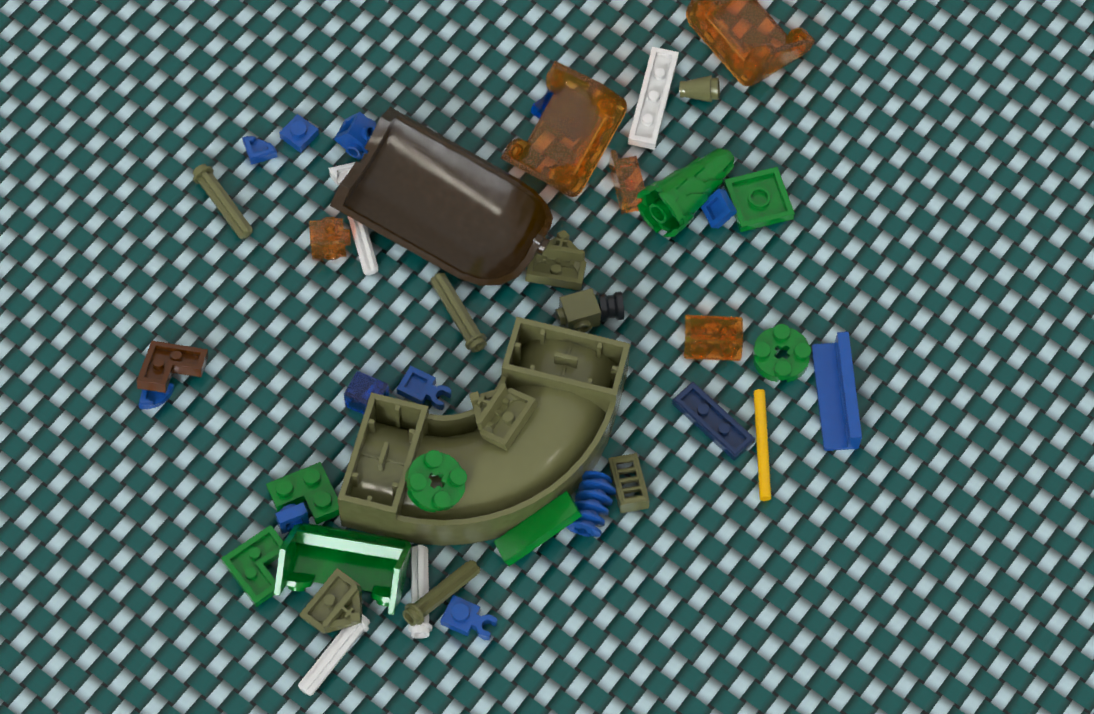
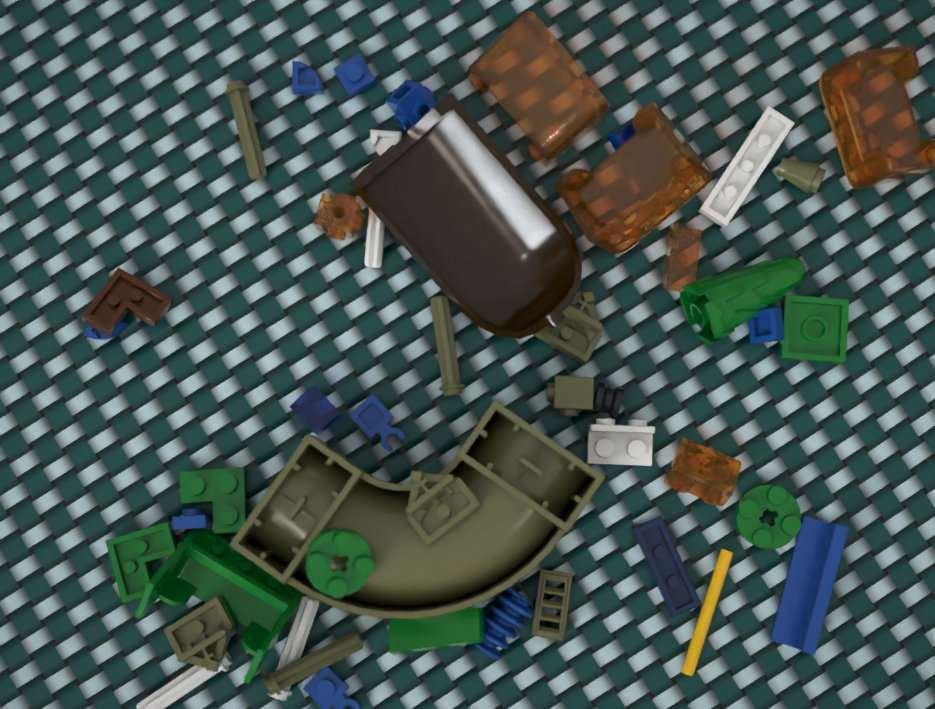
camera: 25 degrees right, 20 degrees up
none -> clear orange windscreen [467,10,608,167]
none -> white bracket [587,418,655,466]

